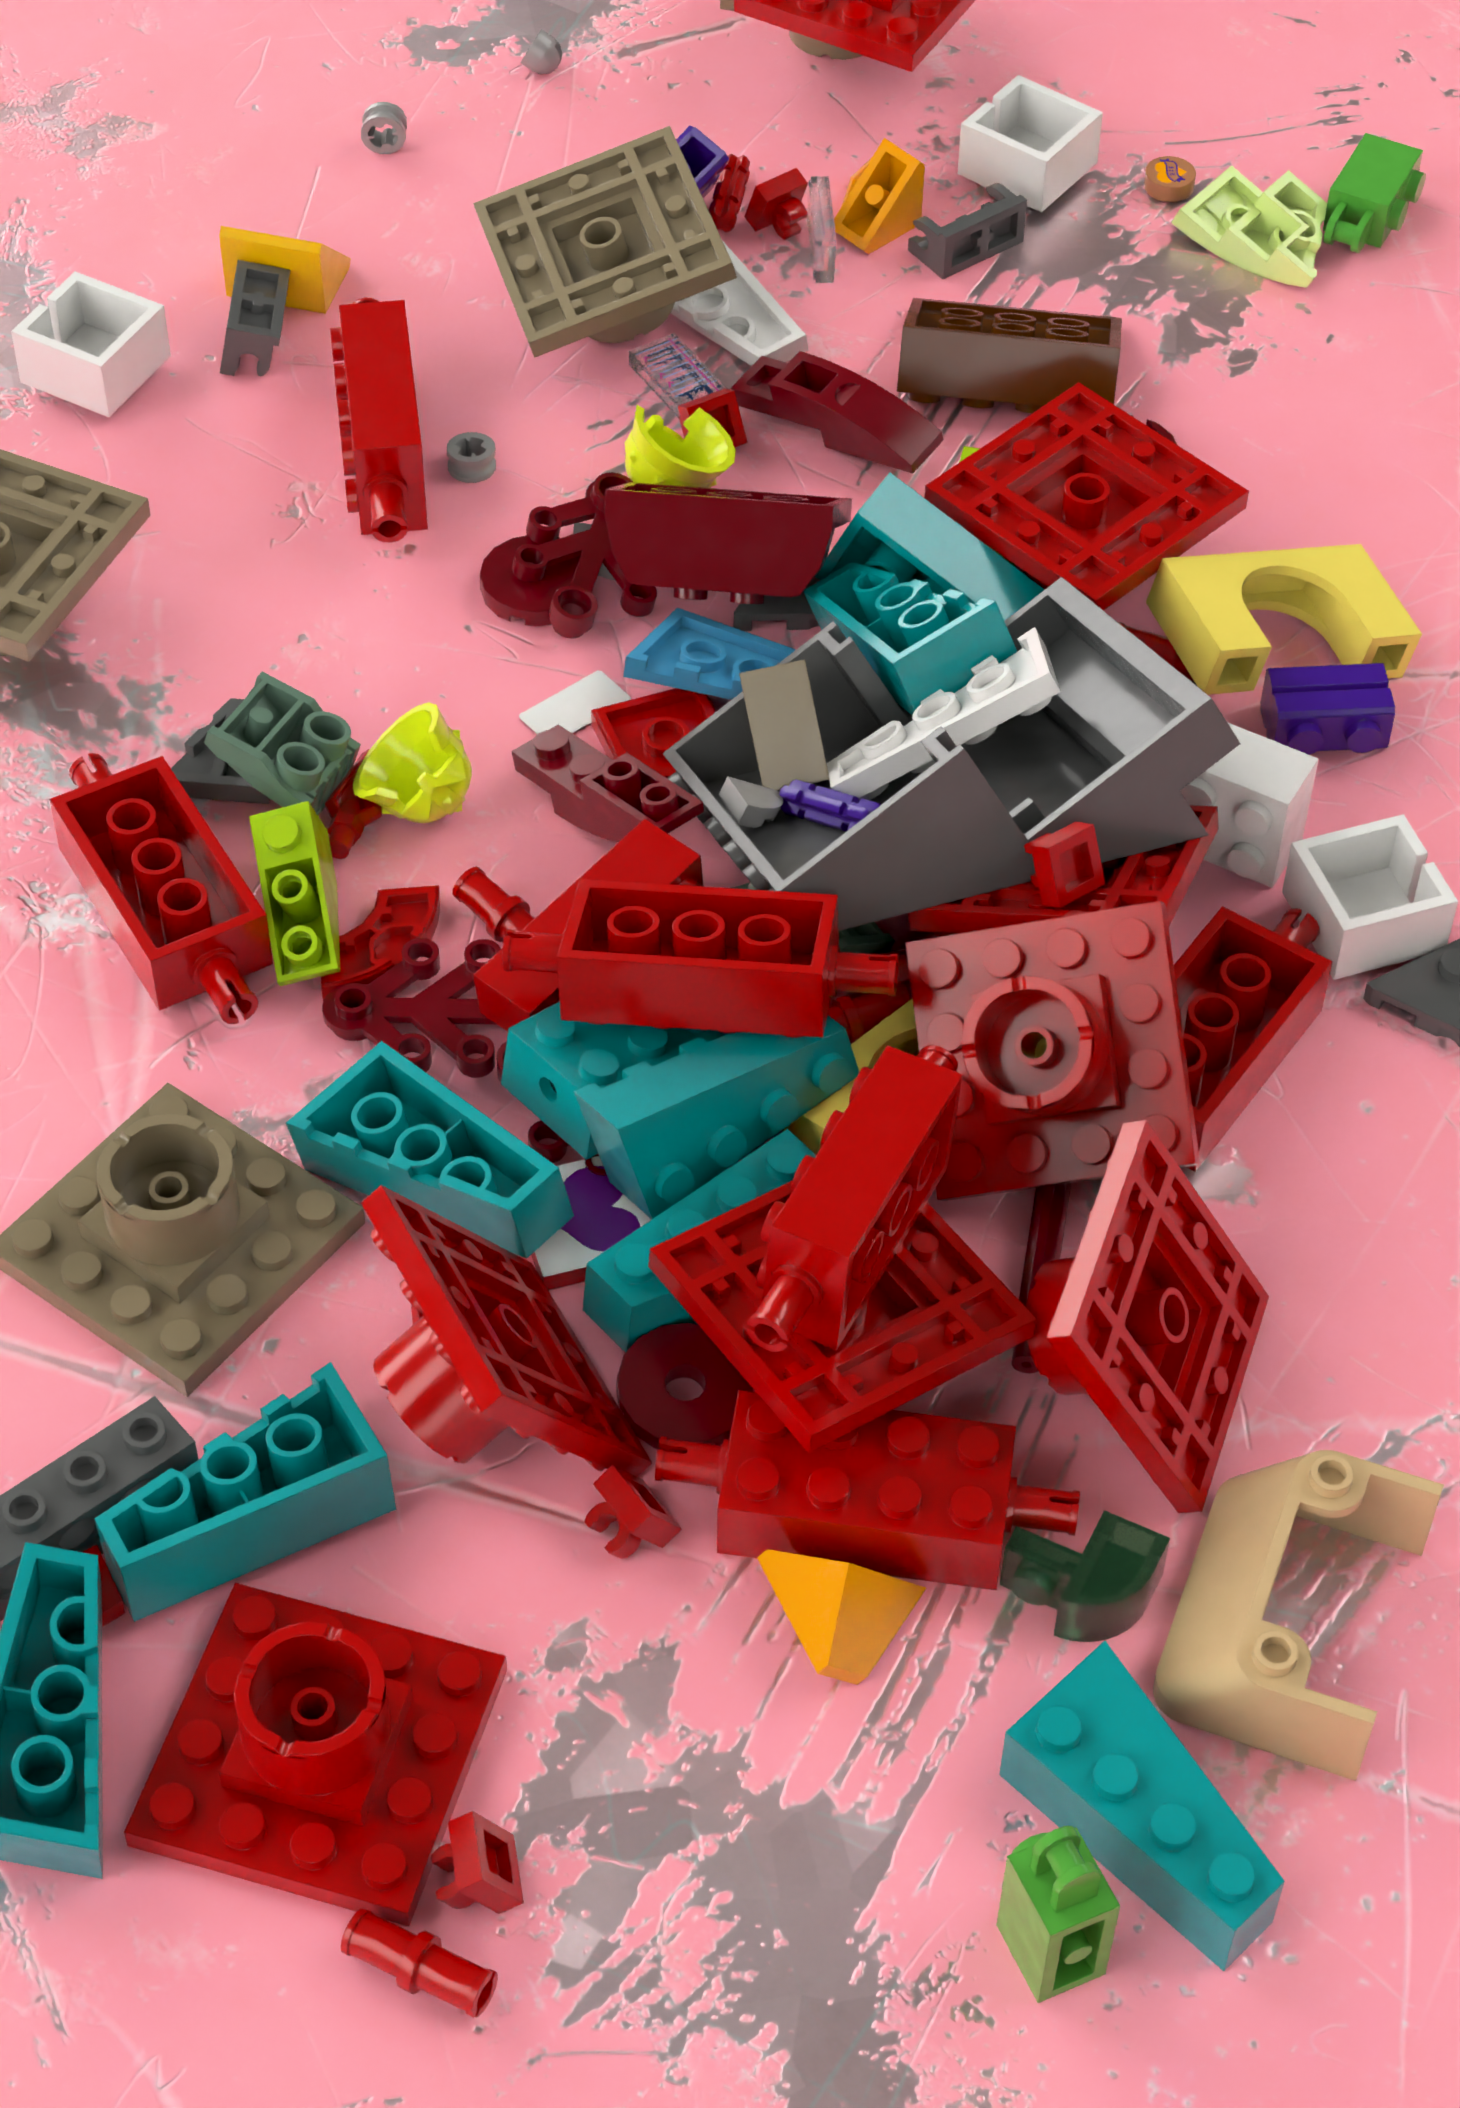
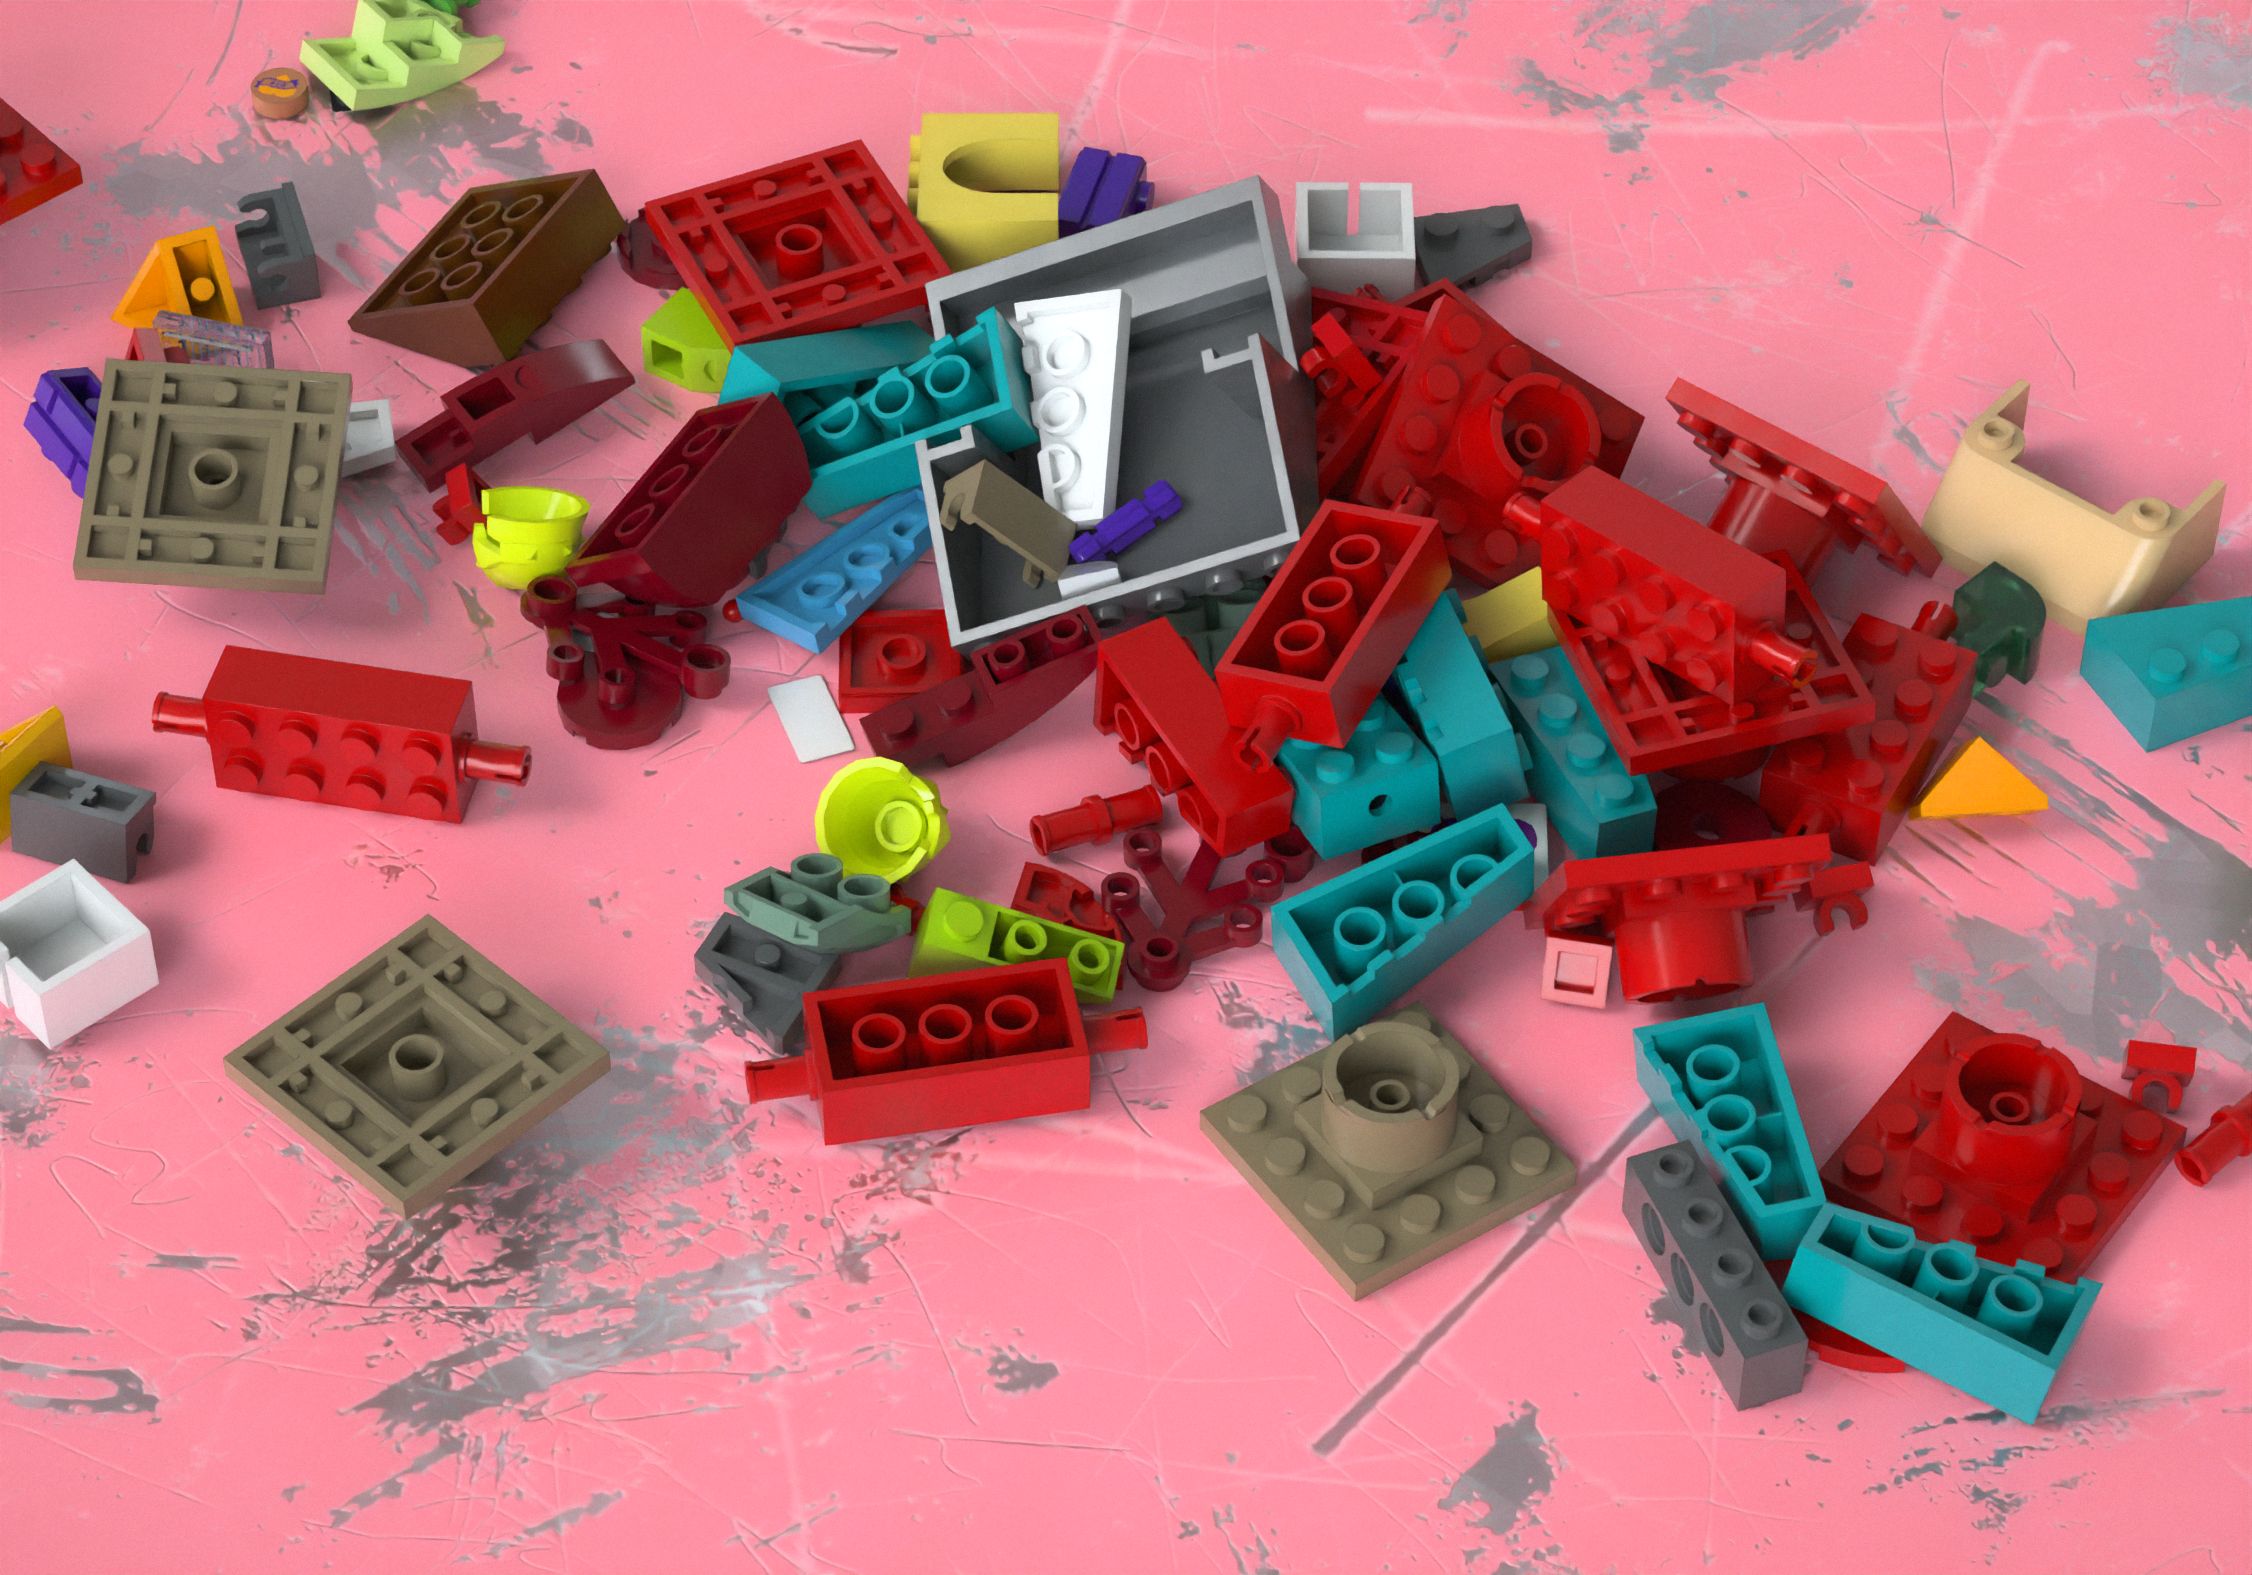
camera: 70 degrees left, 5 degrees down
clear tile [629,333,727,418] -> none
white piece [957,75,1103,213] -> none

